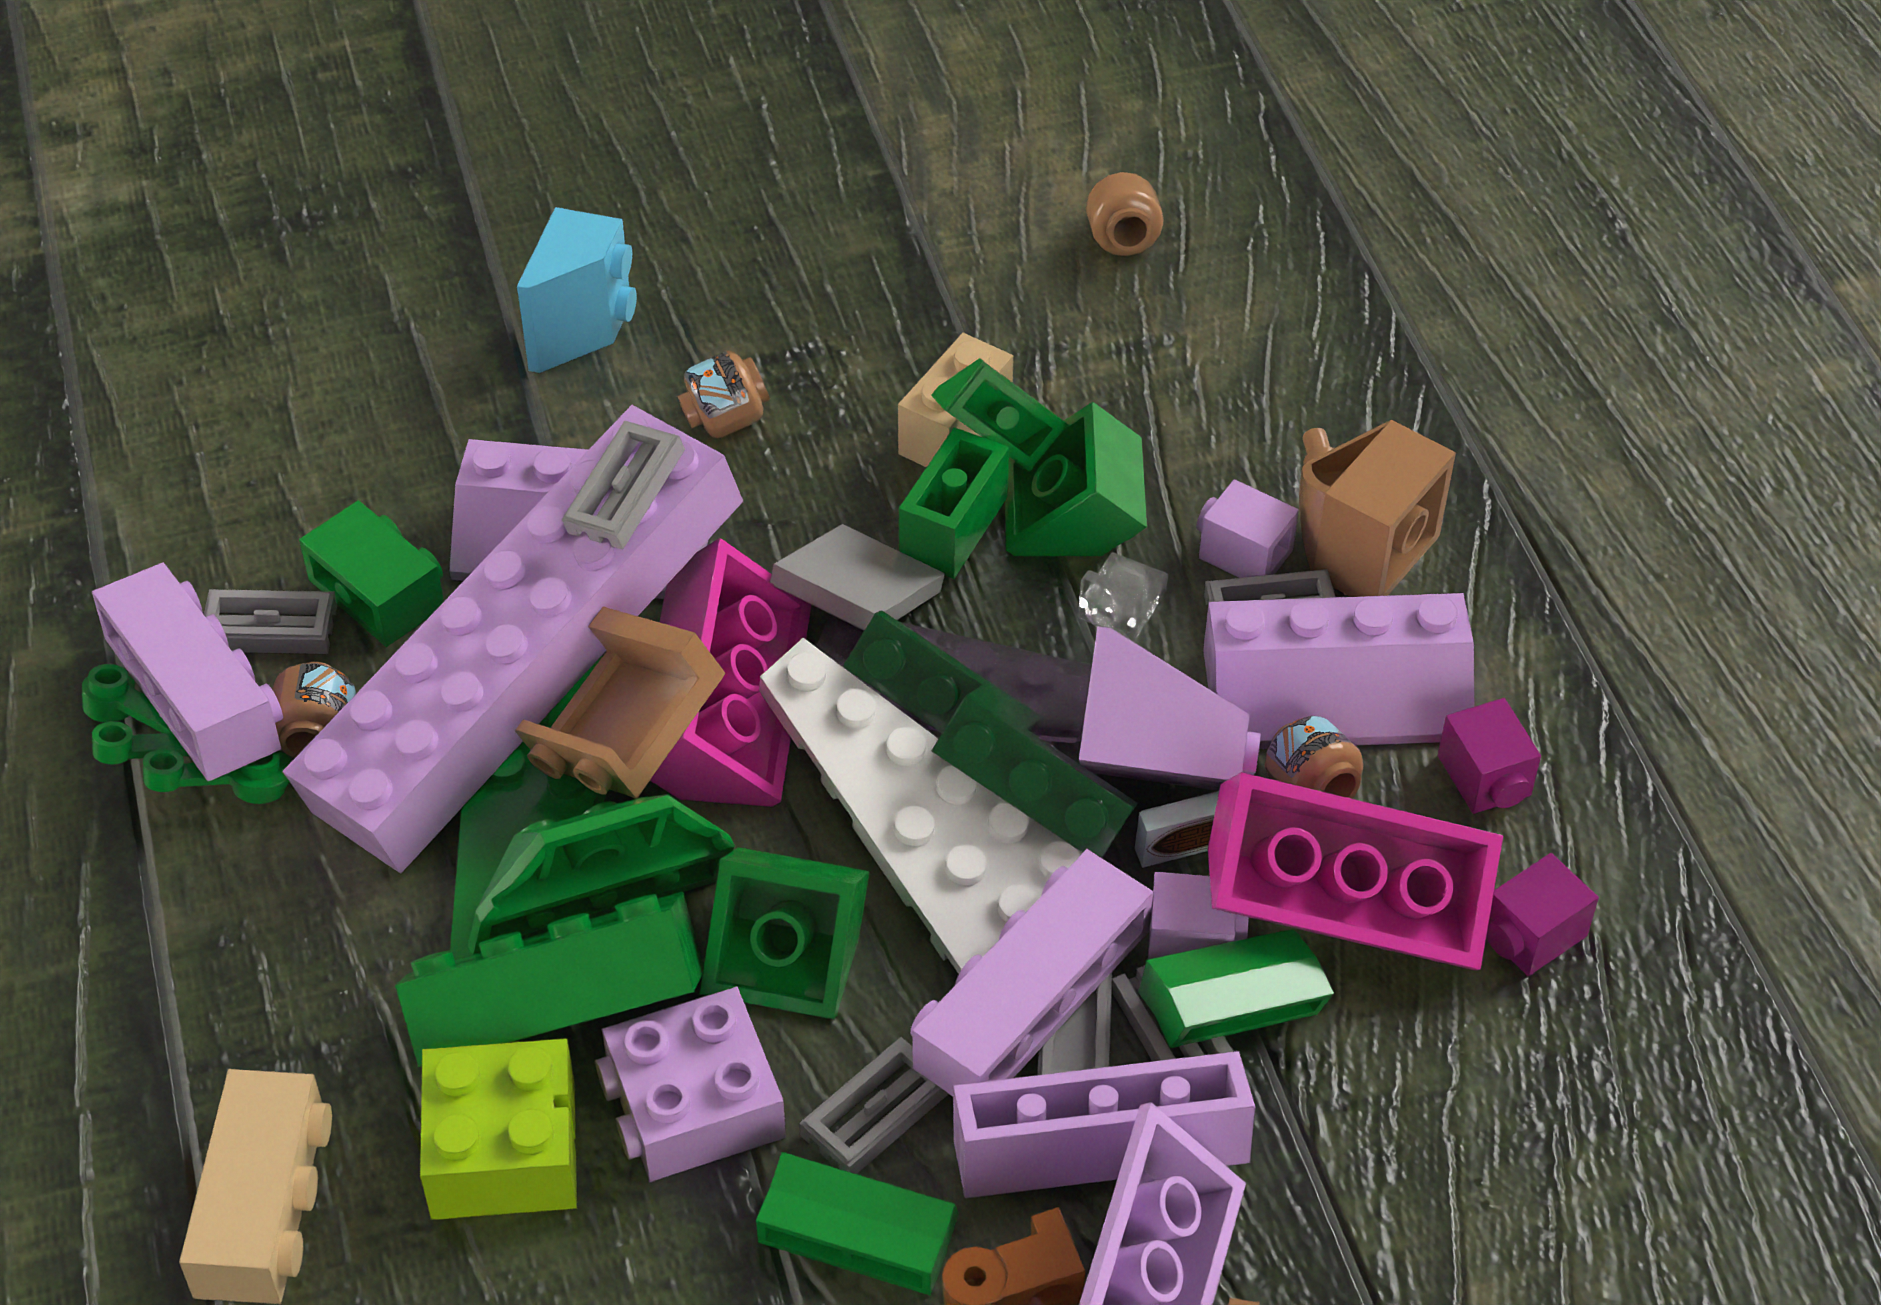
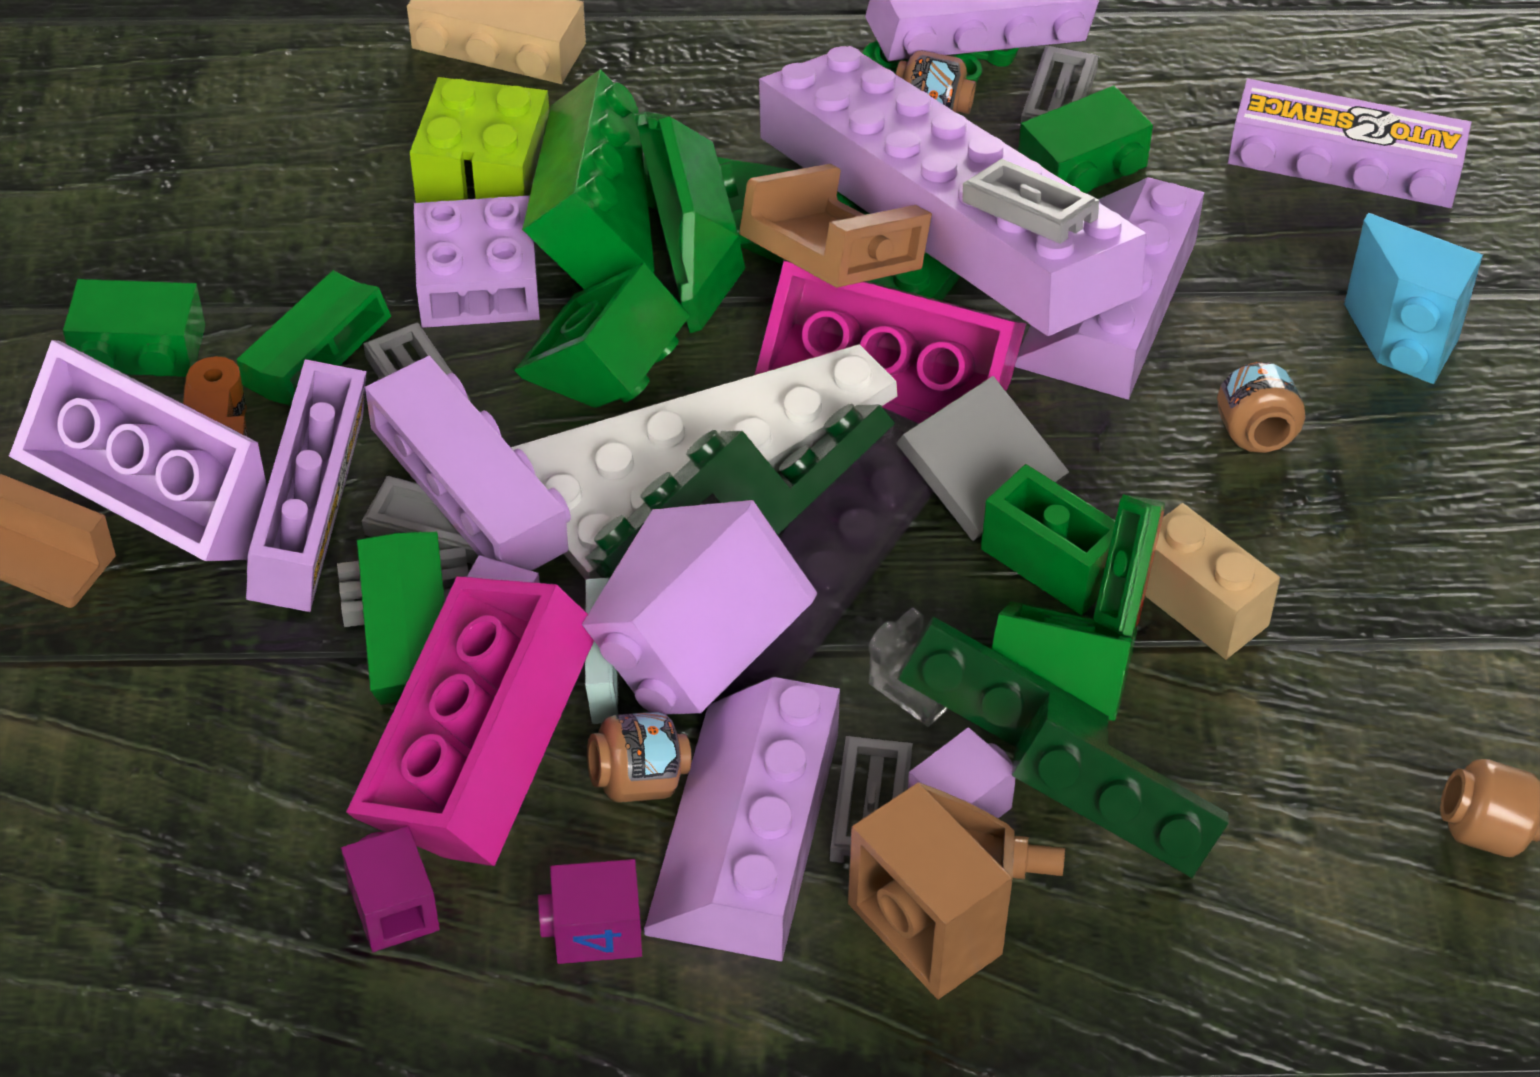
camera: 105 degrees right, 0 degrees up
none -> dark green bracket [897,616,1229,878]
none -> lavender brick [1228,78,1471,208]

